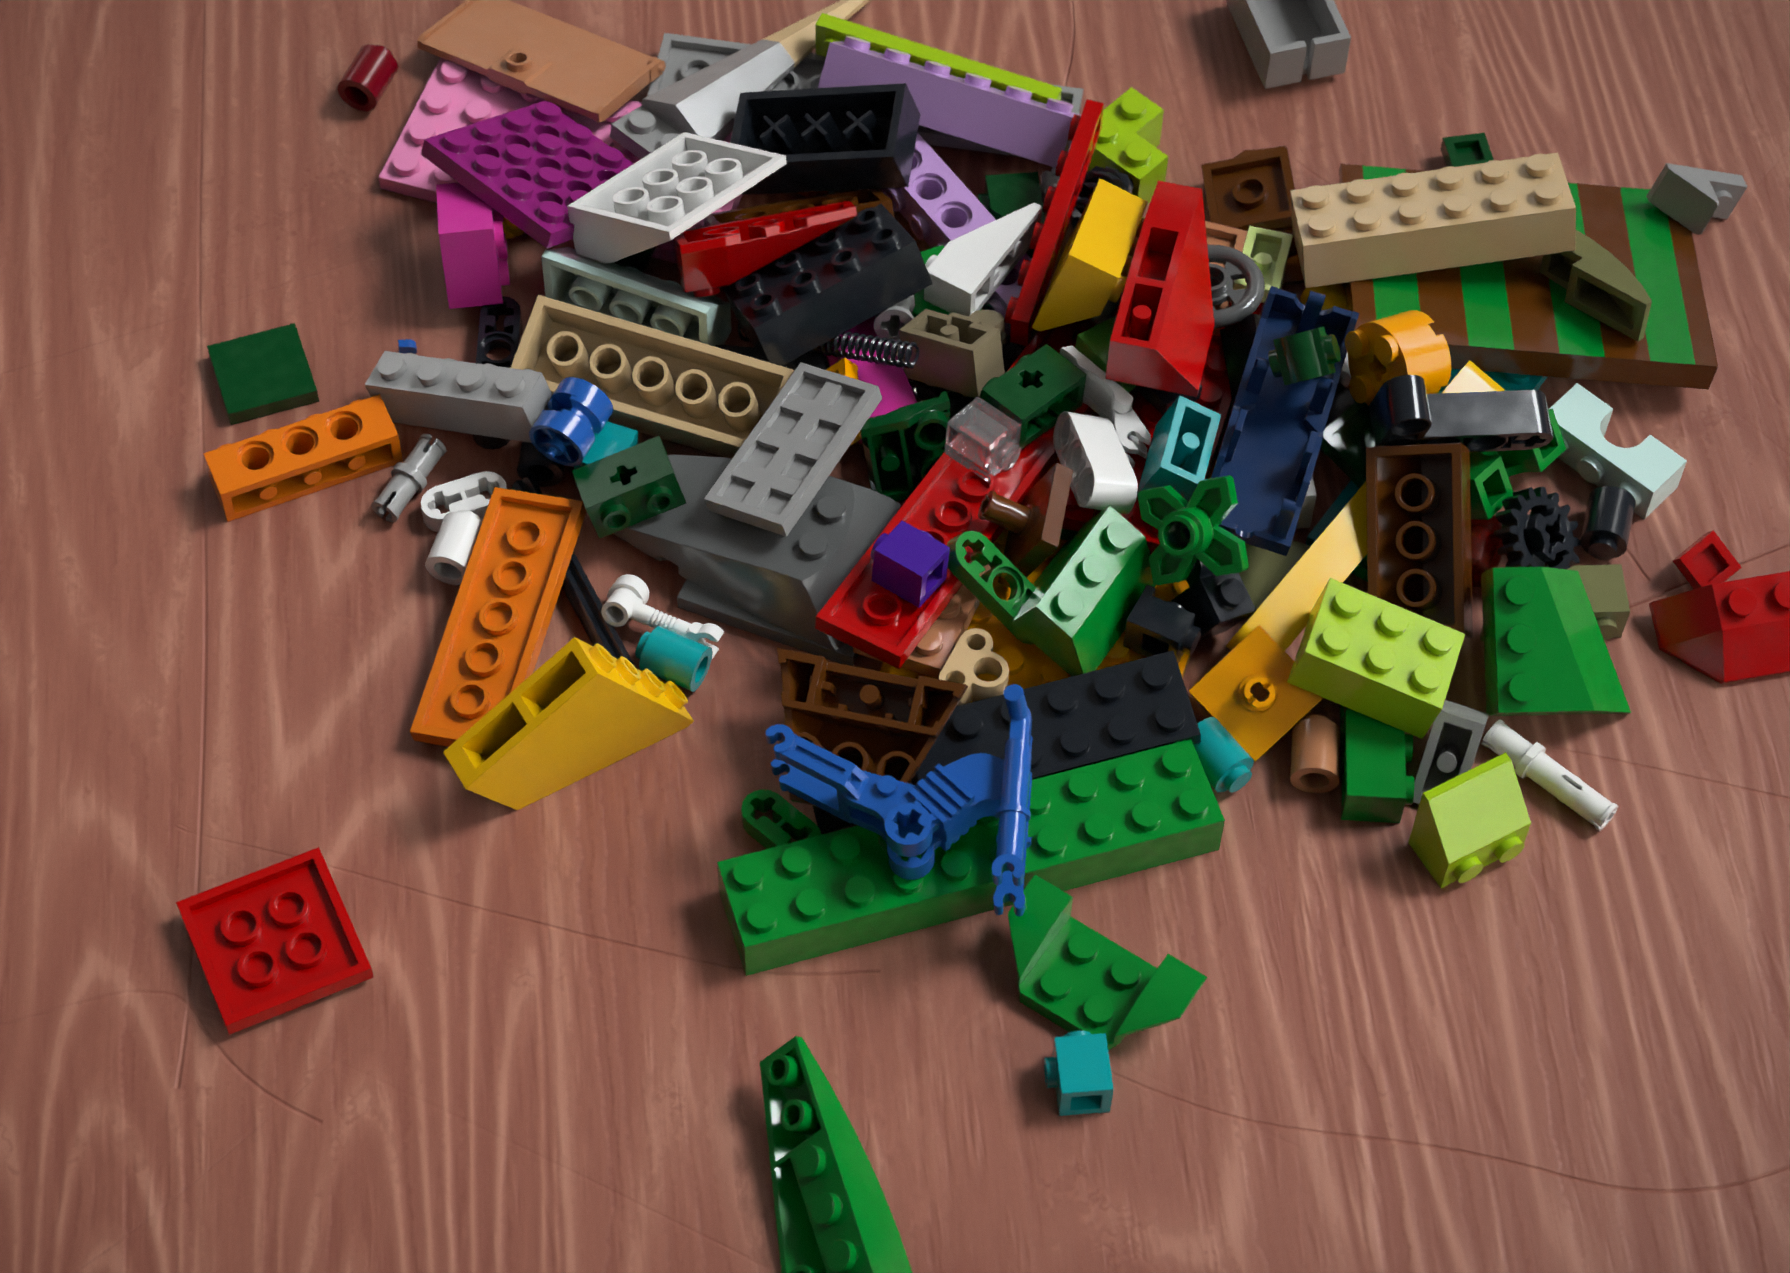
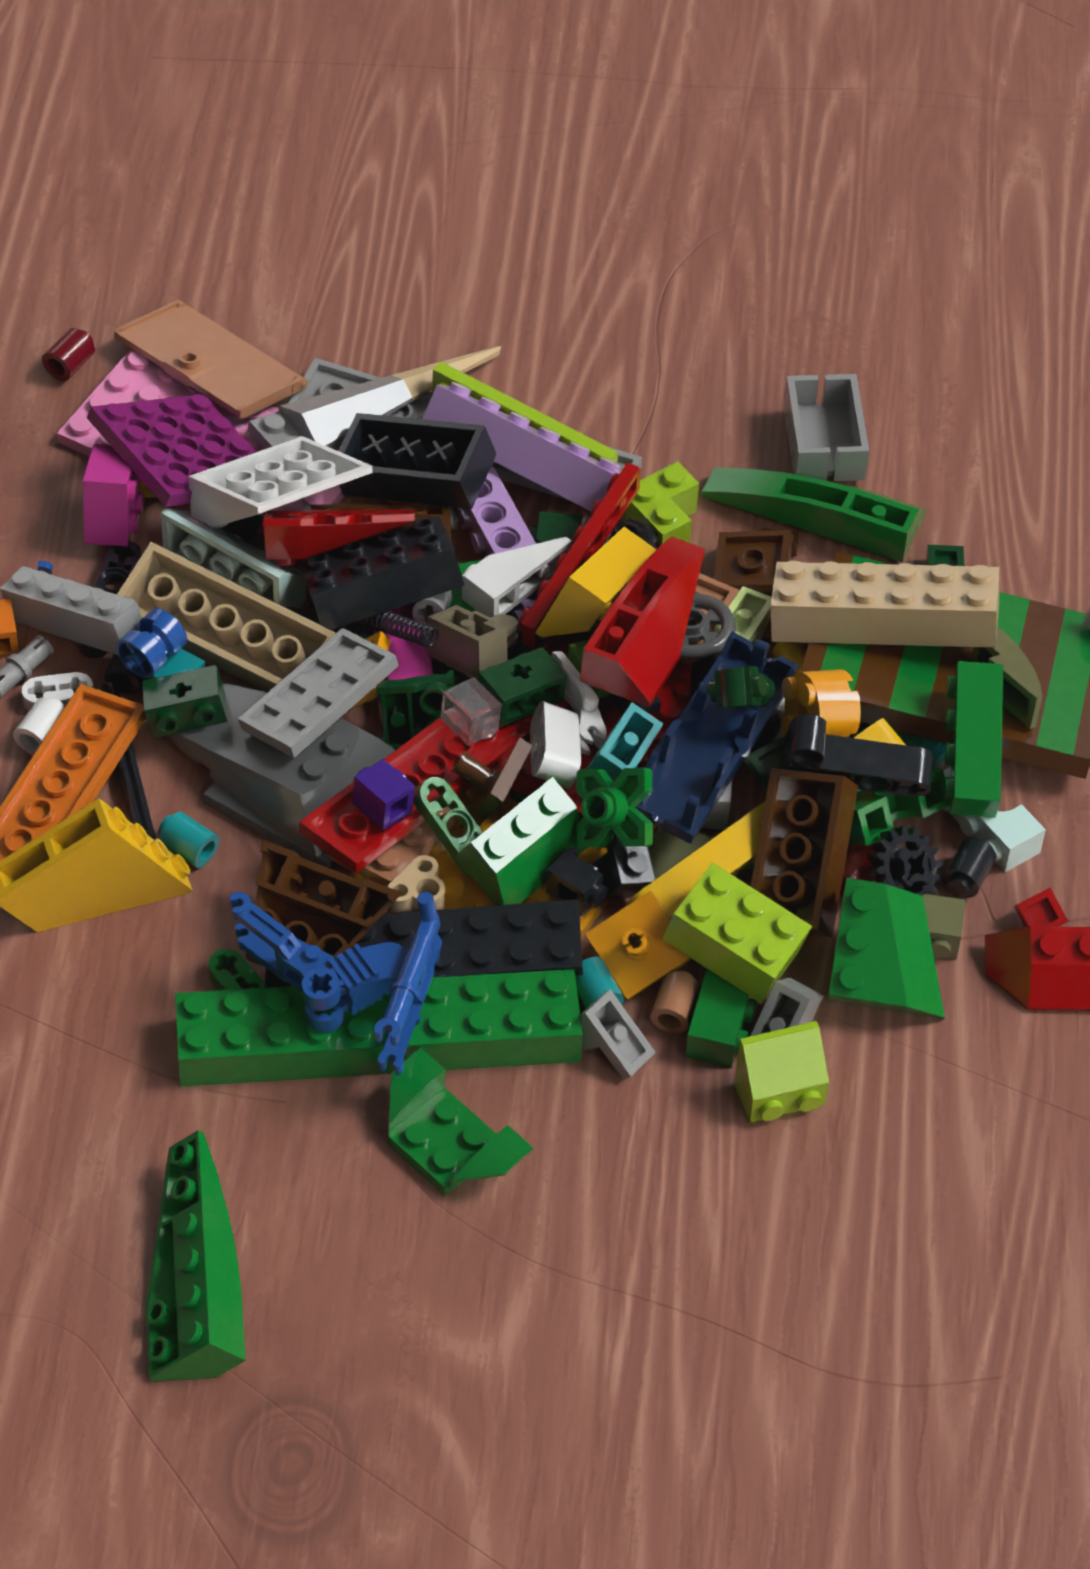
camera: 10 degrees right, 5 degrees down
white brick [601,574,724,659] -> none
teal brick [1044,1031,1114,1116] -> none
white pin [1481,719,1619,831] -> none
none -> light grey slope [581,989,656,1079]
none -> green wedge [701,467,927,562]
none -> green brick [943,661,1003,818]

